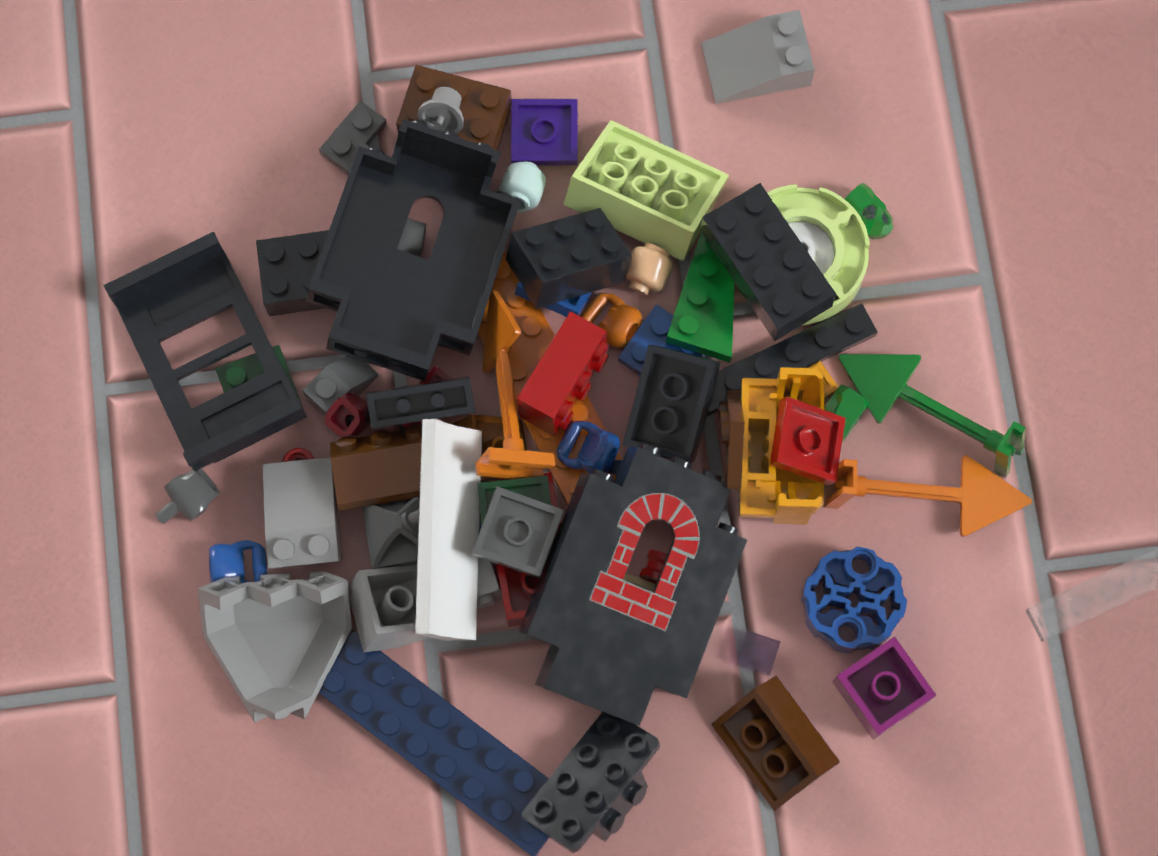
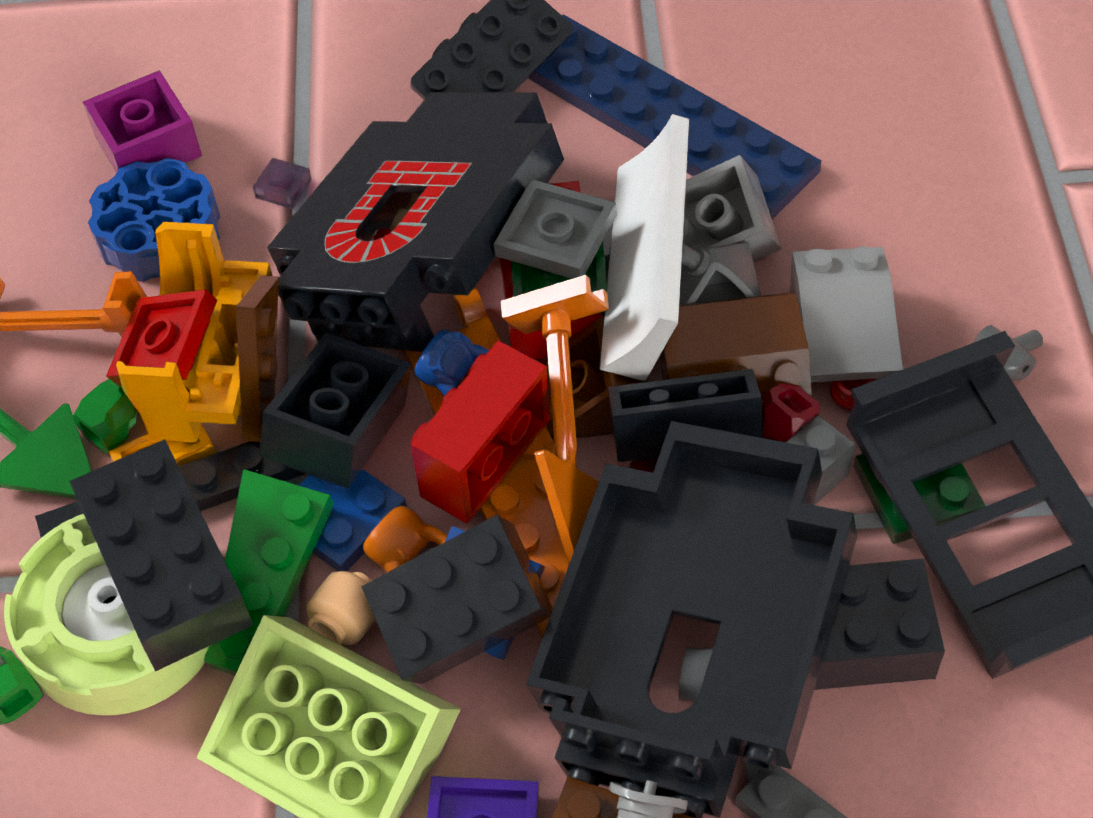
camera: 175 degrees left, 20 degrees down
light grey panel [198,571,352,722] -> none
blue piece [209,540,267,583] -> none
light aqua head [498,161,546,212] -> none
reddish brown slope [711,675,840,811] -> none

